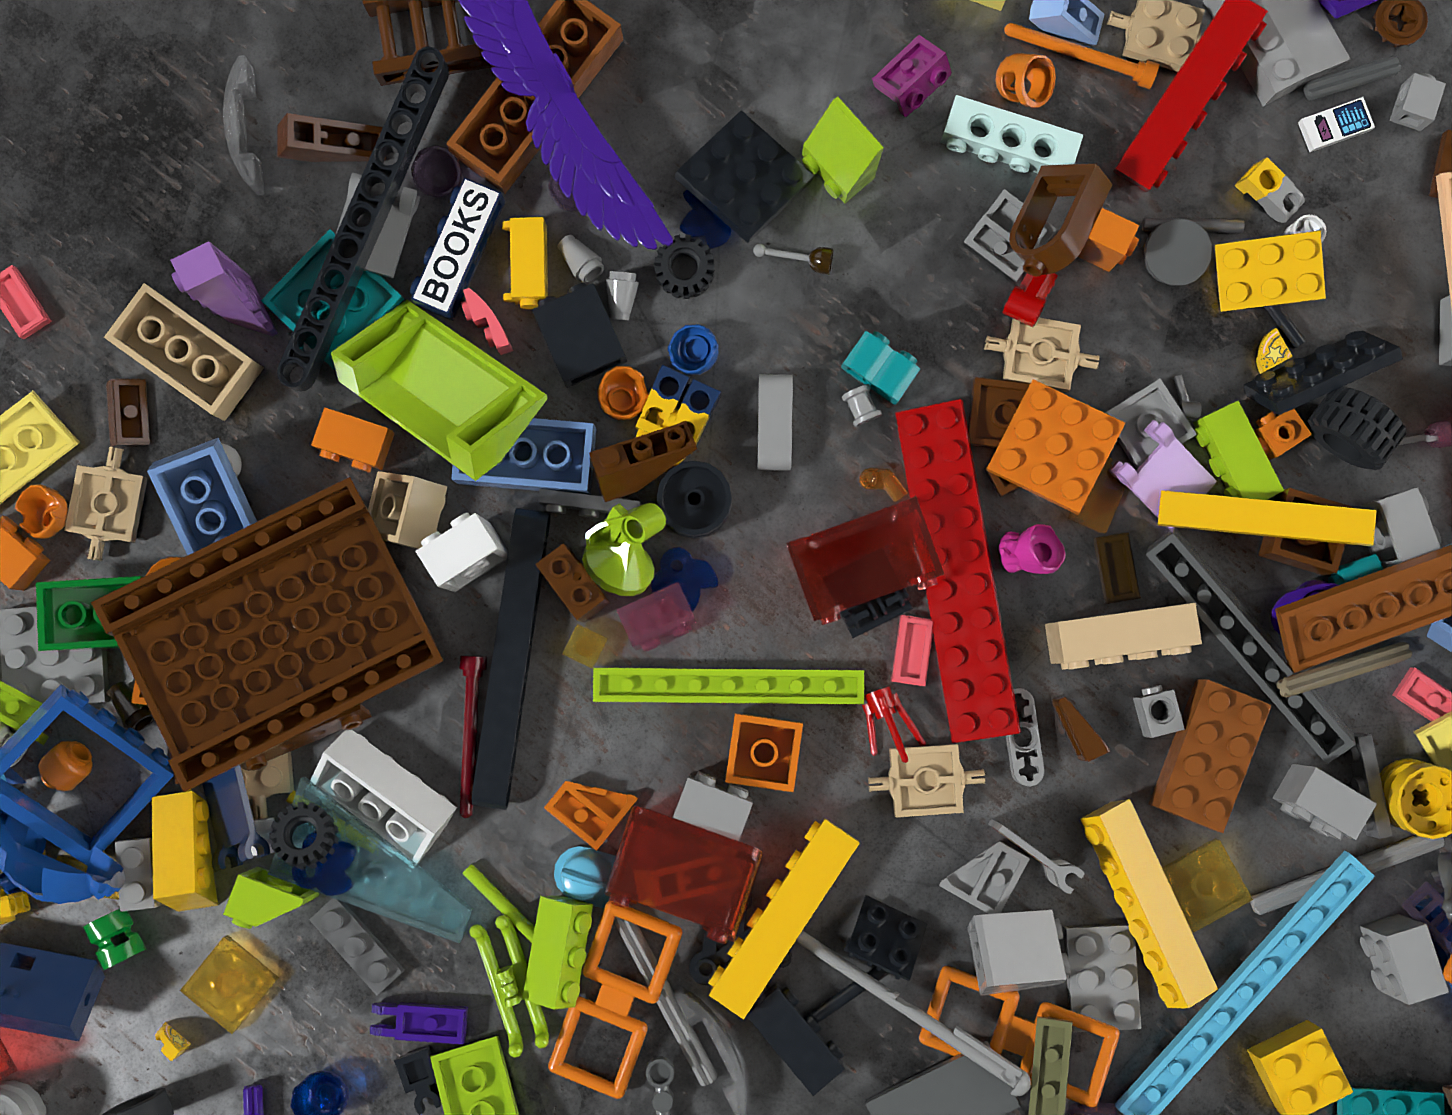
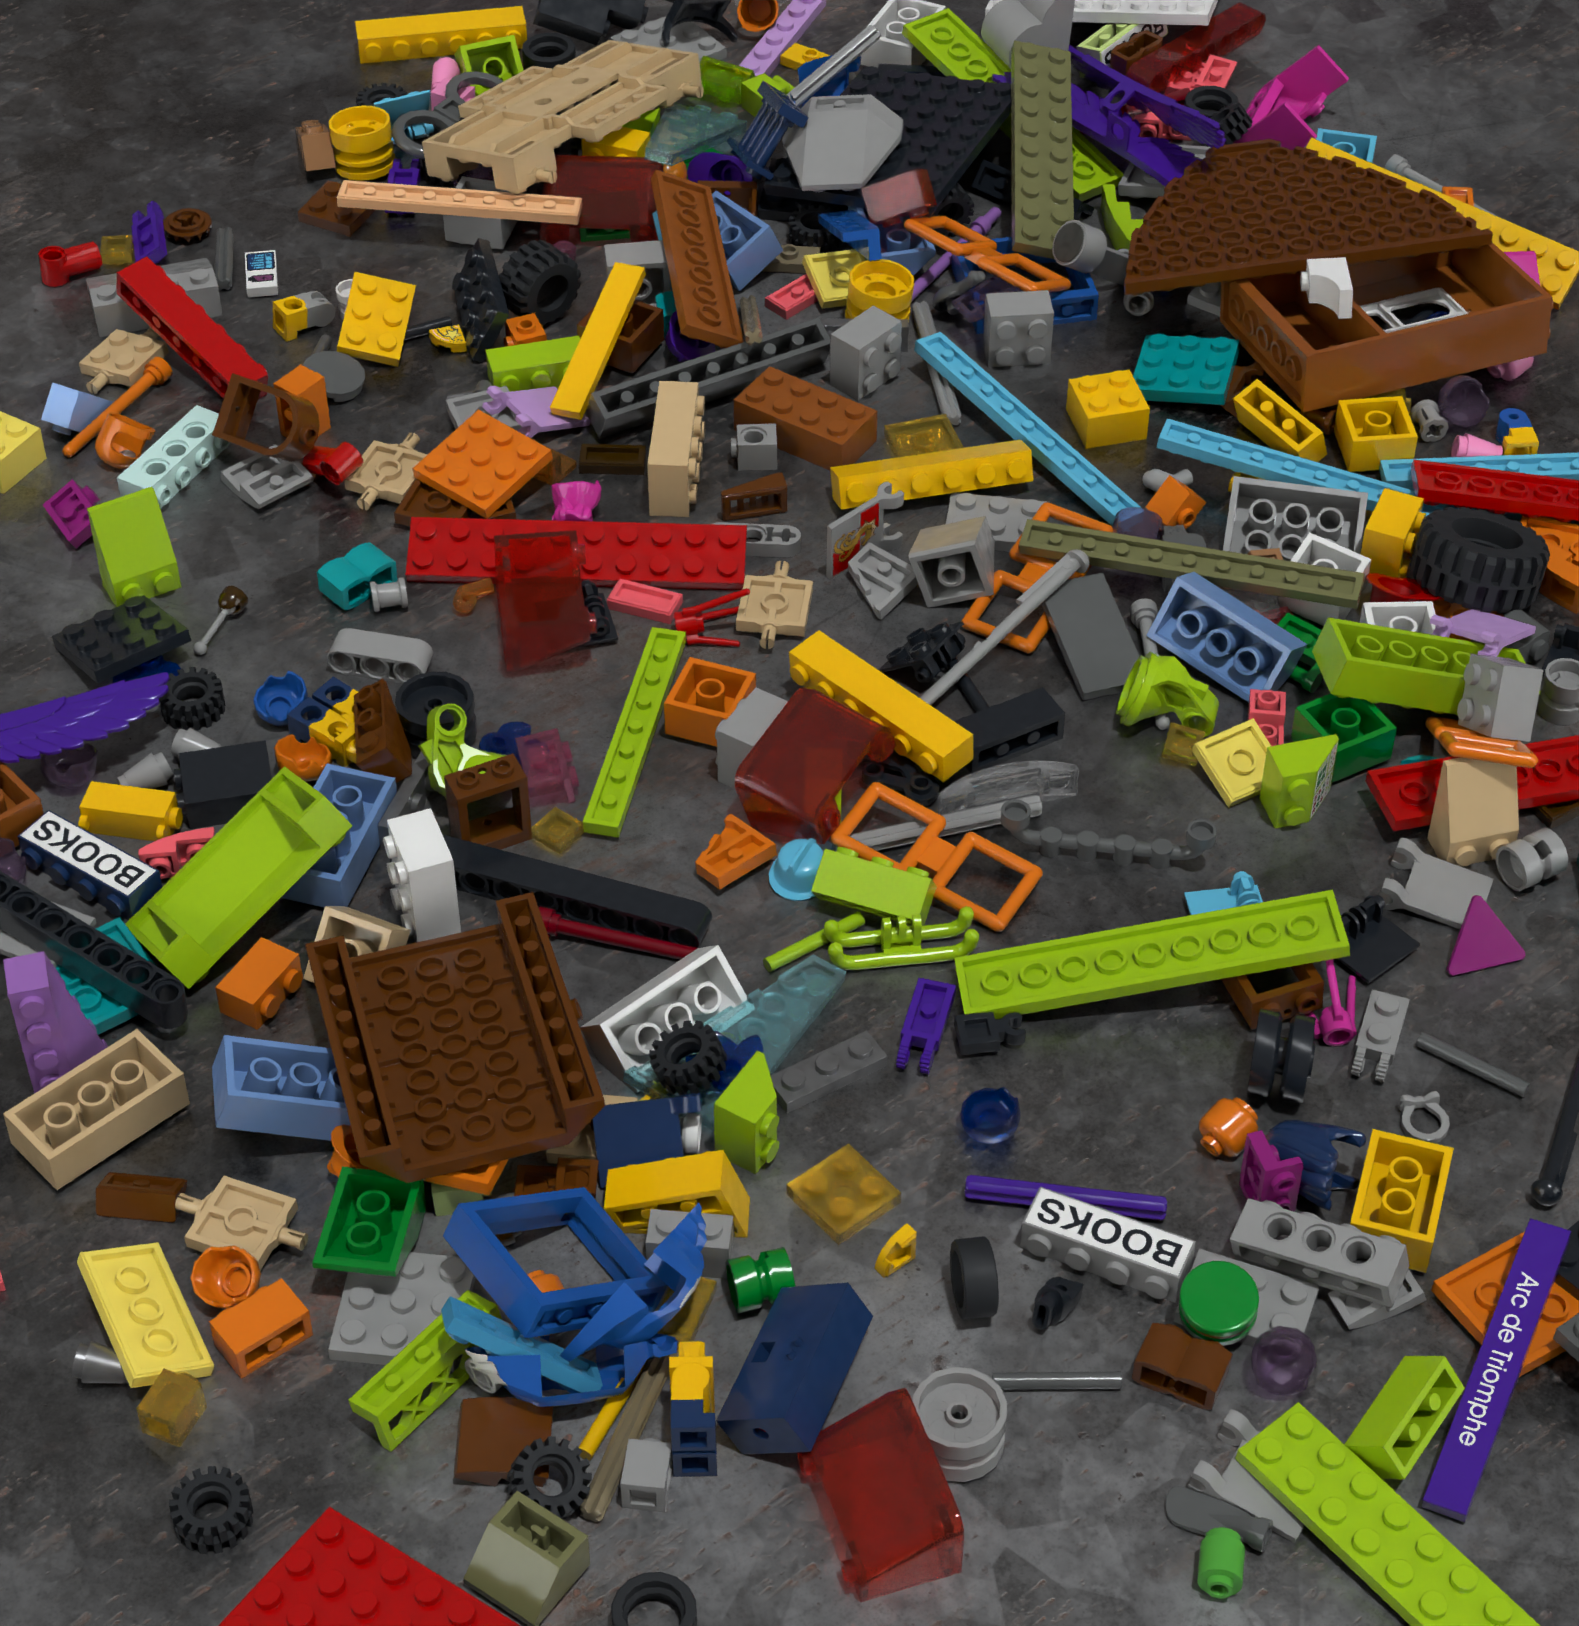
camera: 80 degrees left, 40 degrees down
light grey brick [1389,73,1446,131] -> none

